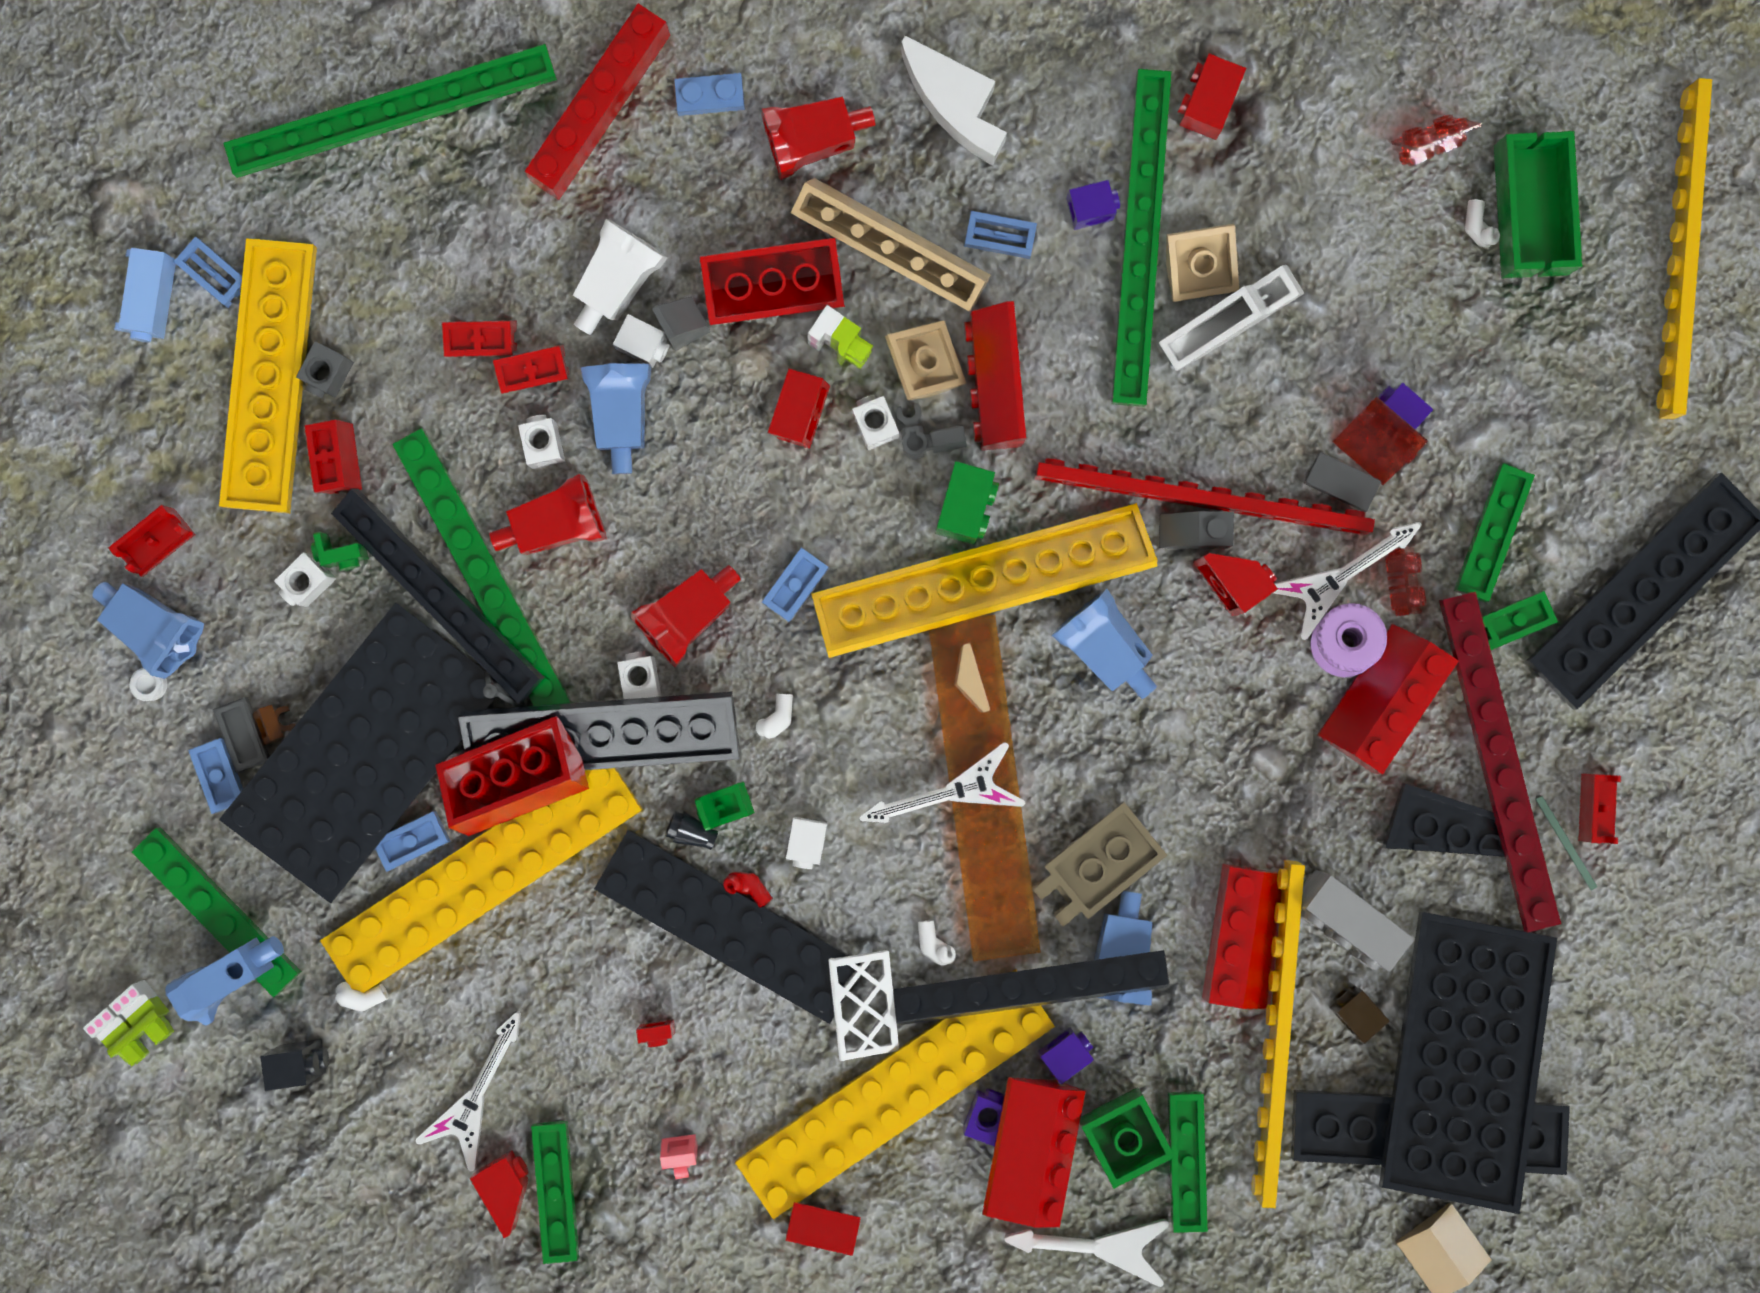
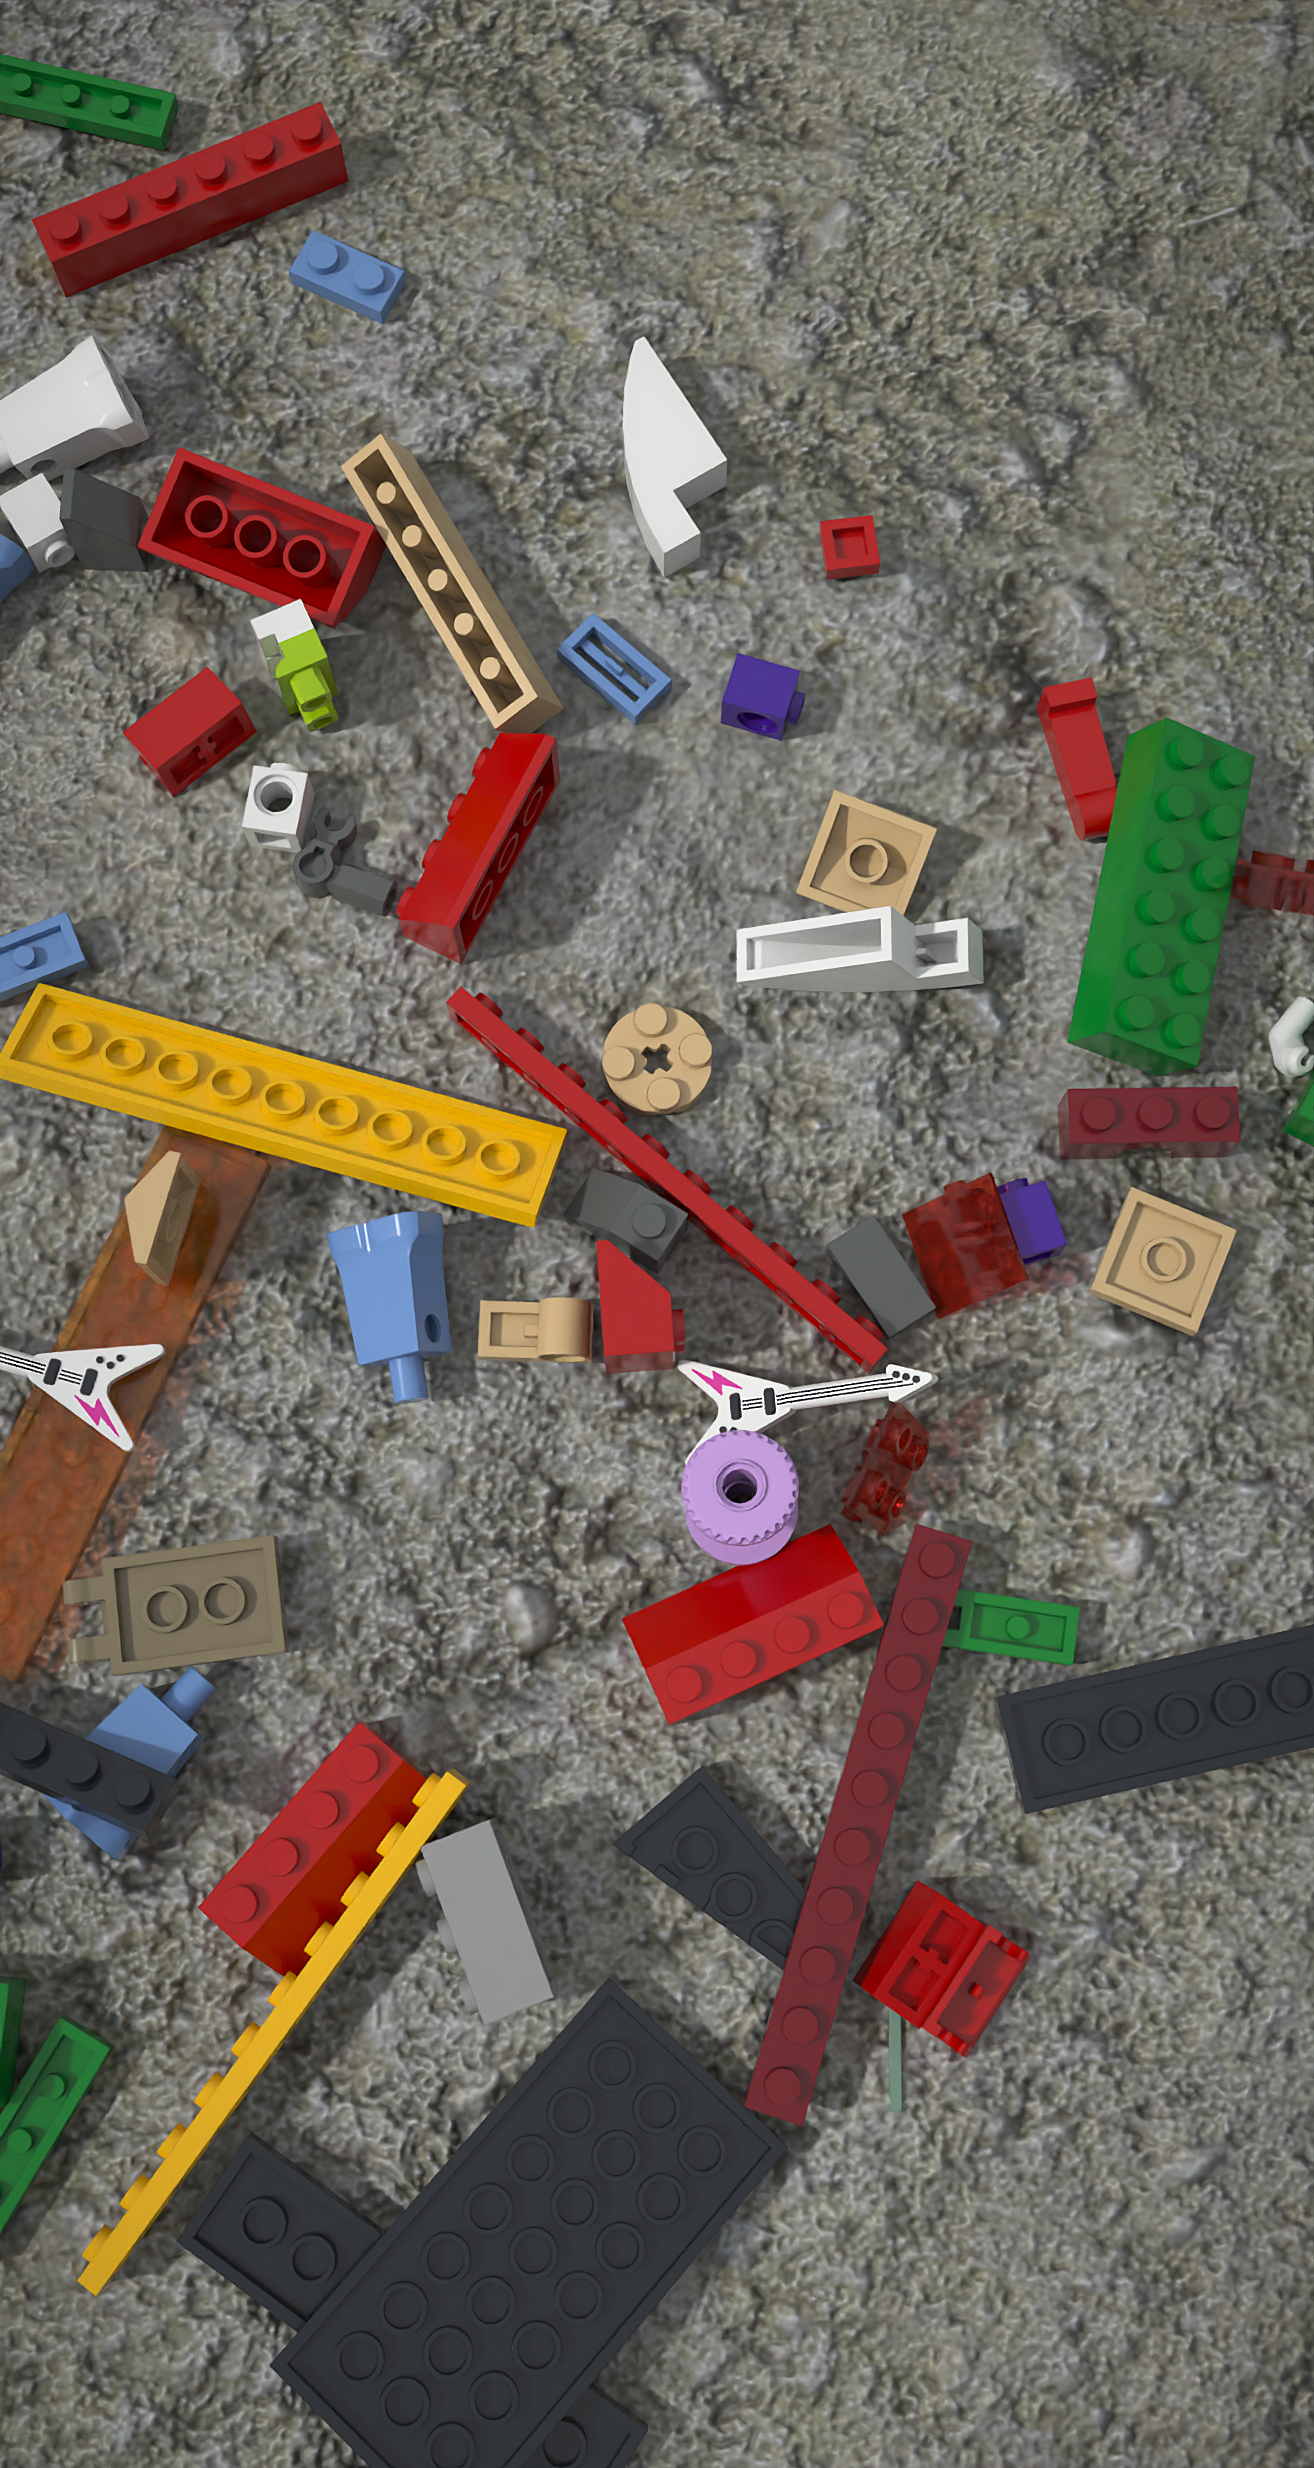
camera: 35 degrees right, 10 degrees down
red piece [761,97,876,180] -> none
tan slope [885,321,966,400] -> none
green brick [935,461,999,545] -> none
green plate [1111,69,1172,407] -> none
red brick [1178,53,1247,140] -> none
dark brown brick [1329,985,1390,1044] -> none
green plate [1454,463,1535,602] -> none
none -> tan plate [478,1297,594,1364]
none -> tan plate [602,1003,712,1117]
none -> red plate [819,515,880,580]
none -> red hinge [852,1880,986,2029]
none -> red leg [1037,677,1117,841]
none -> dark red arch [1058,1086,1241,1160]
none -> green brick [1067,717,1256,1077]
none -> tan plate [1087,1187,1237,1336]

